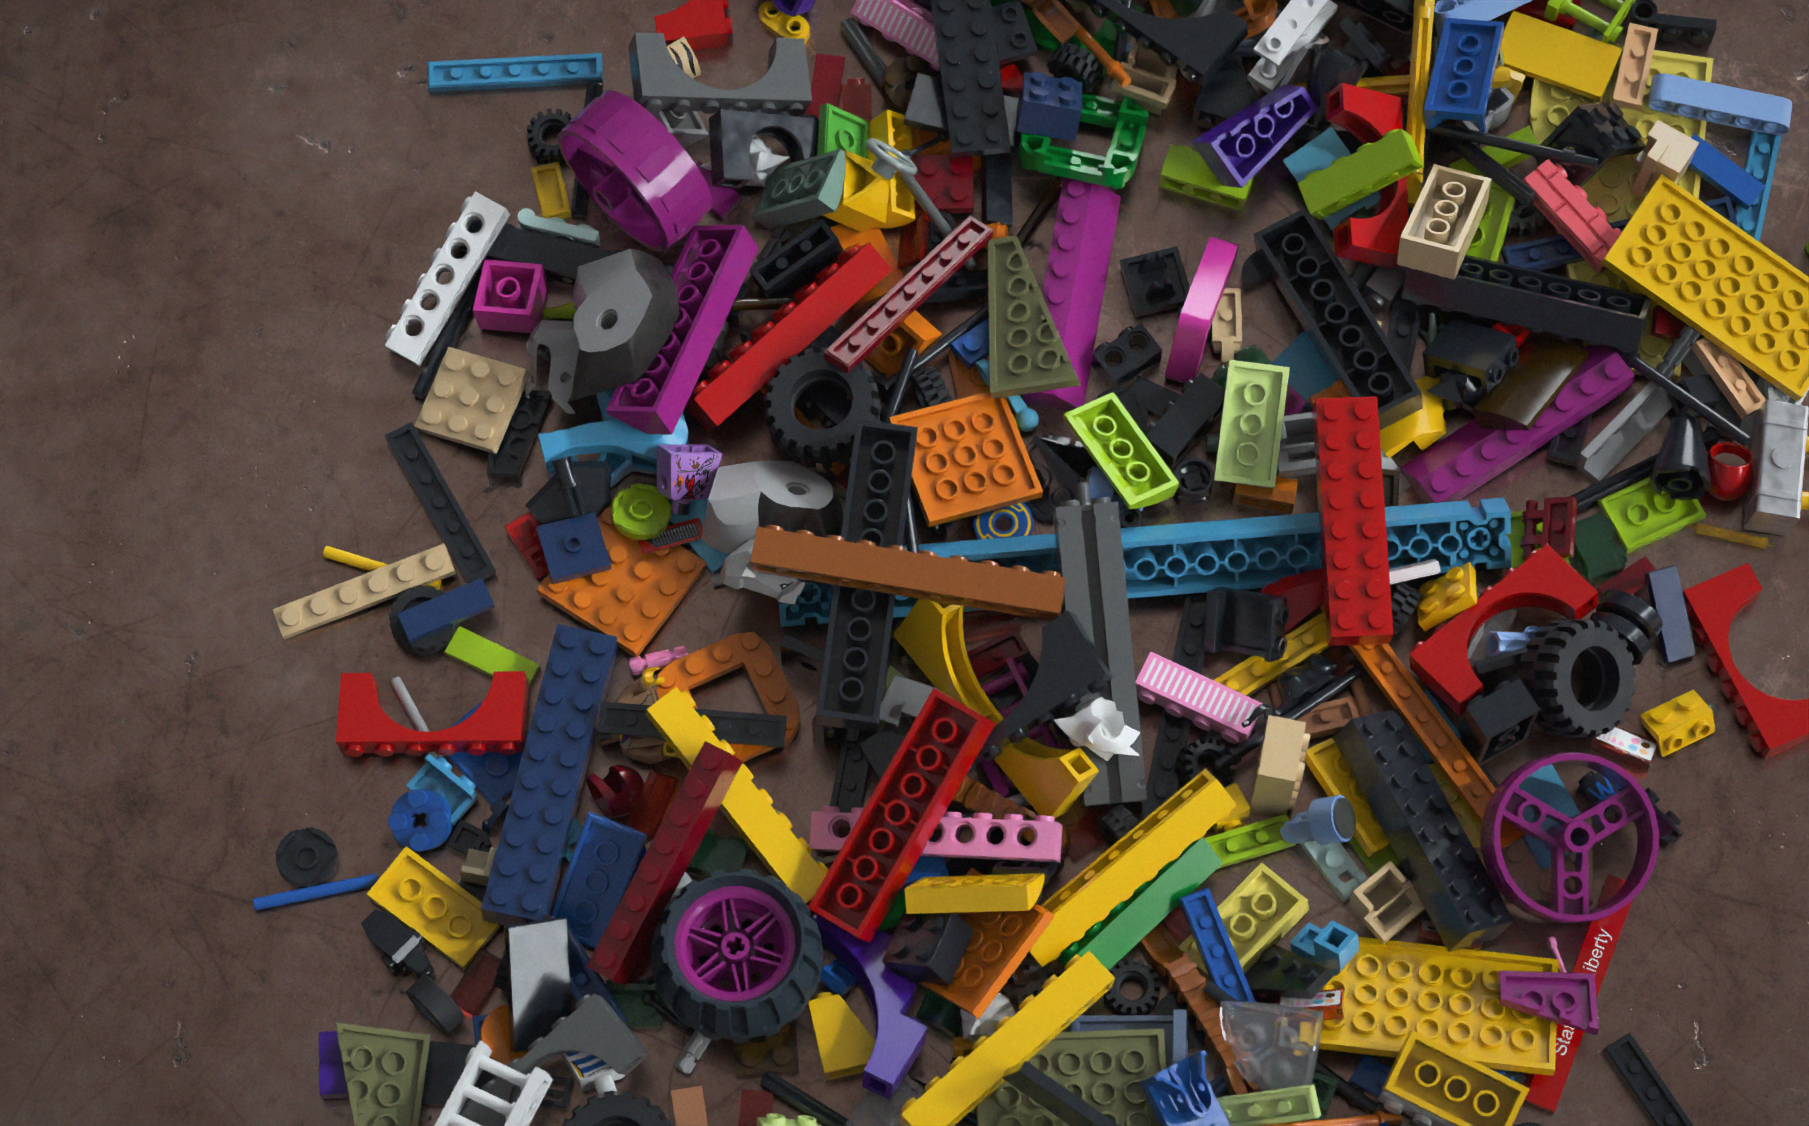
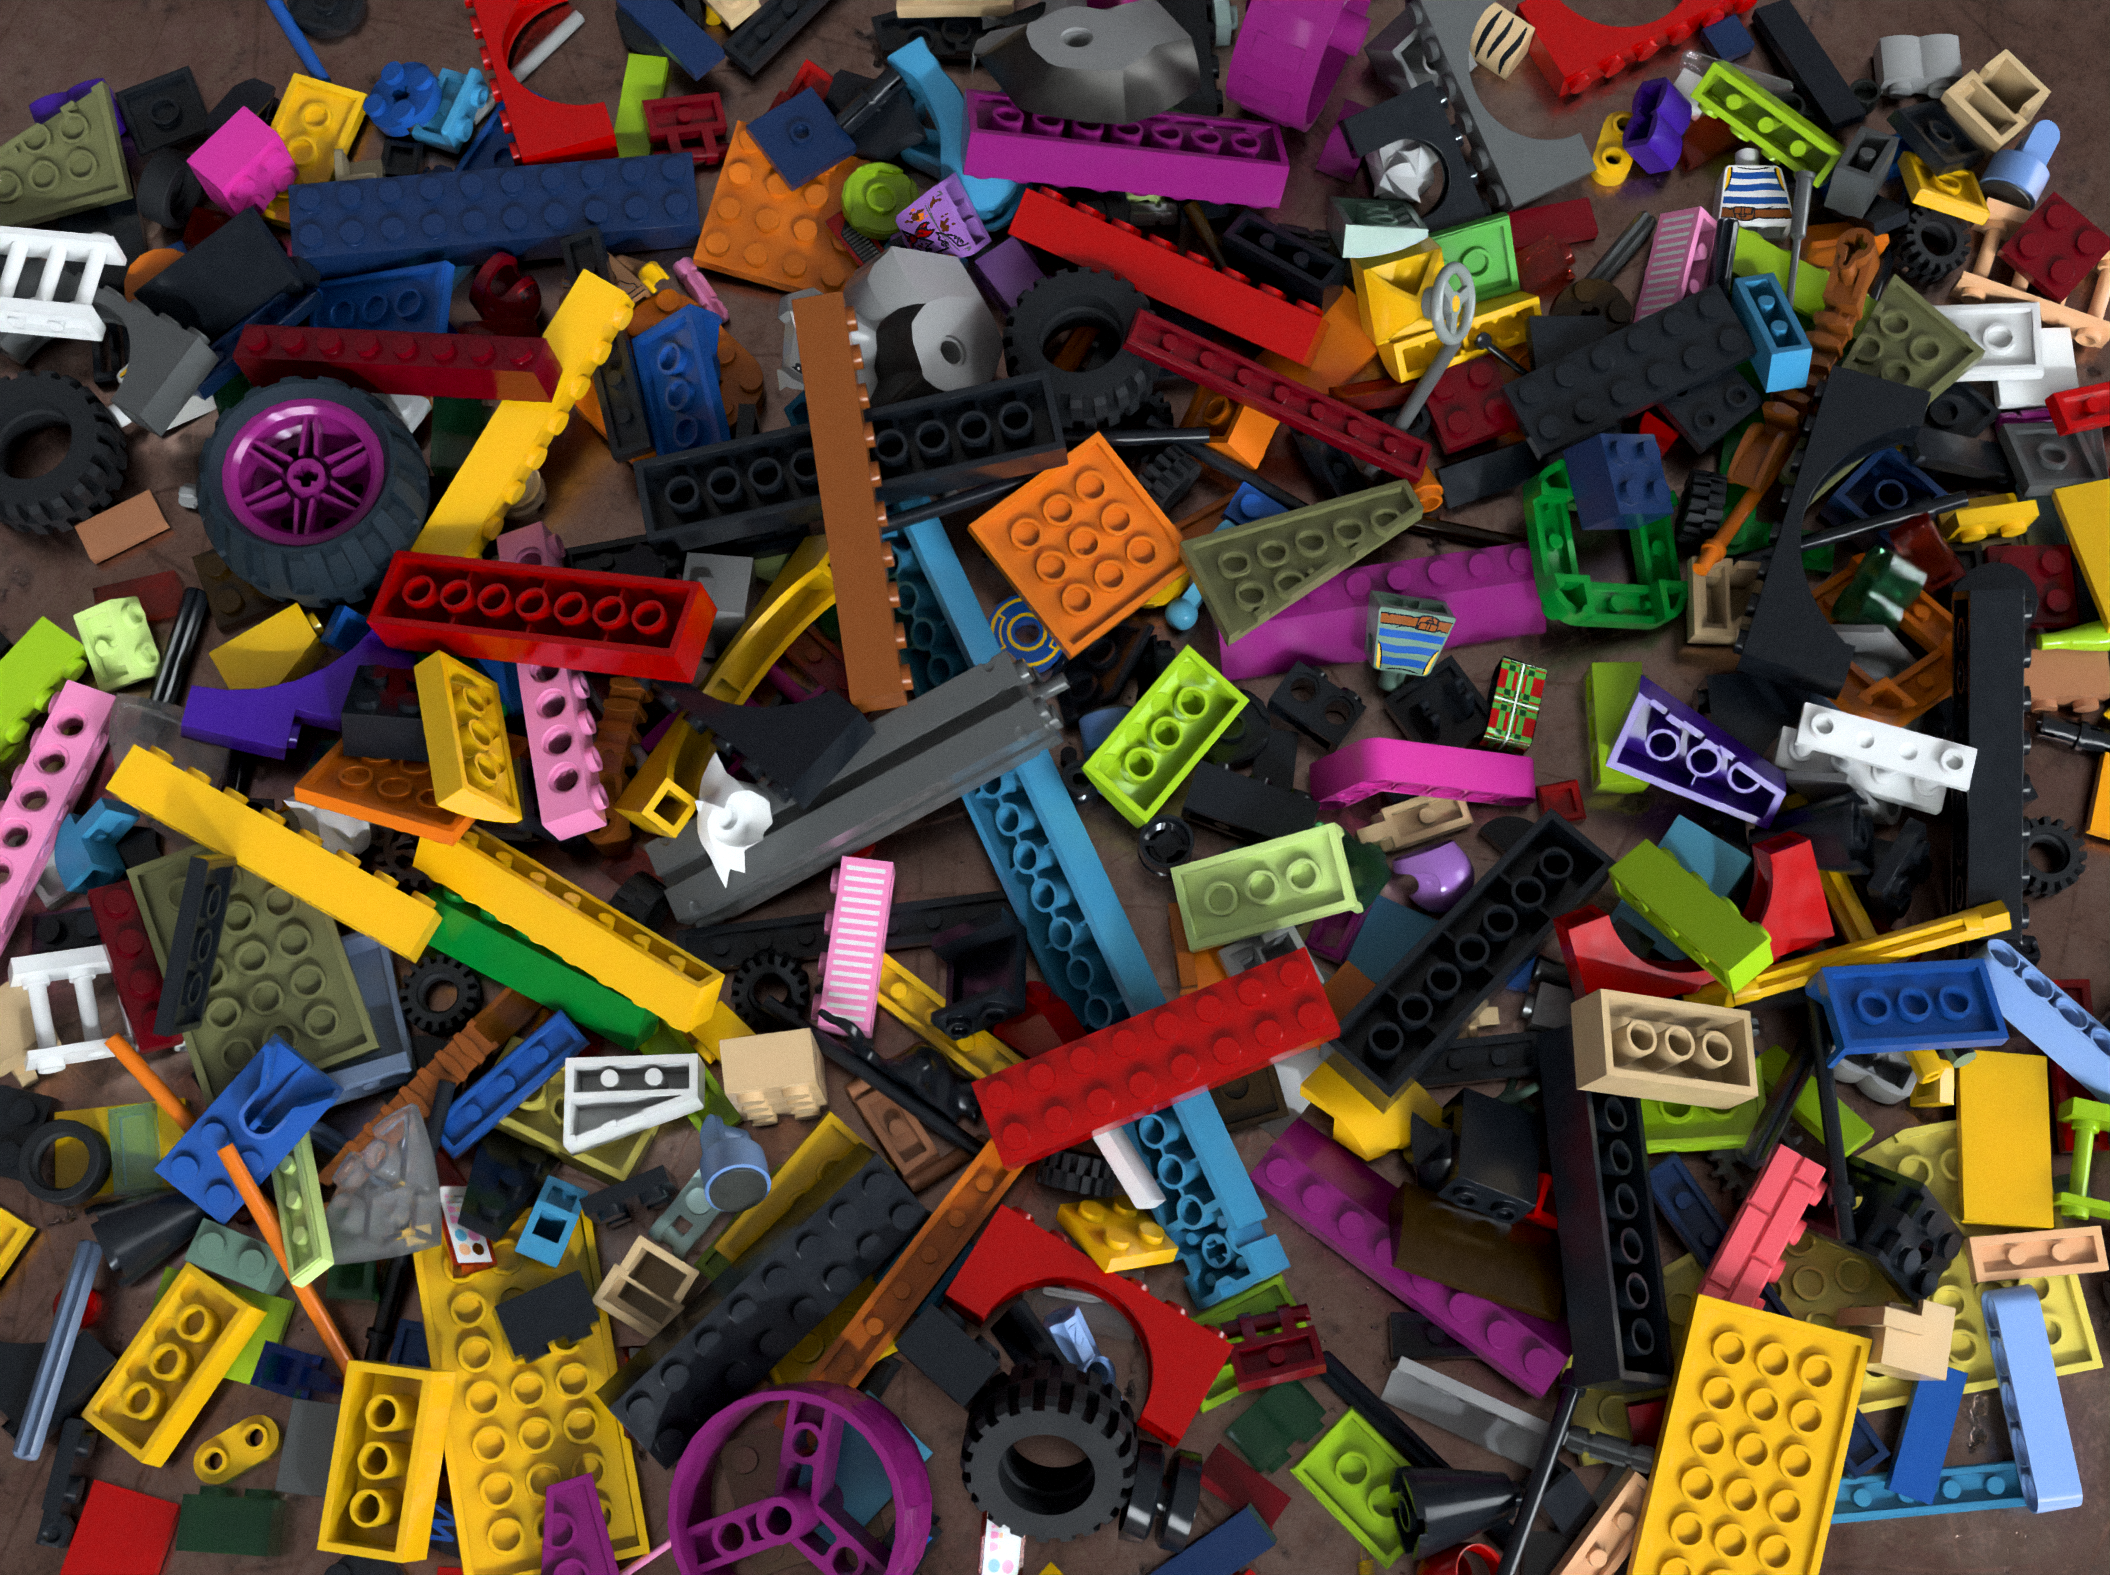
camera: 70 degrees right, 5 degrees up
none -> black tile [115,65,209,164]
none -> dark pink brick [186,106,300,218]
none -> black brick [492,1270,600,1364]
none -> white wedge [563,1053,705,1156]
none -> black plate [579,1165,681,1229]
none -> blue plate [631,304,732,456]
none -> dark red plate [641,92,730,165]
none -> medium lavender brick [974,236,1053,318]
none -> sand green torso [1364,590,1456,692]
none -> medium lavender helmet [1392,840,1475,913]
none -> piece [1477,655,1548,756]
none -> red tile [1535,779,1587,825]

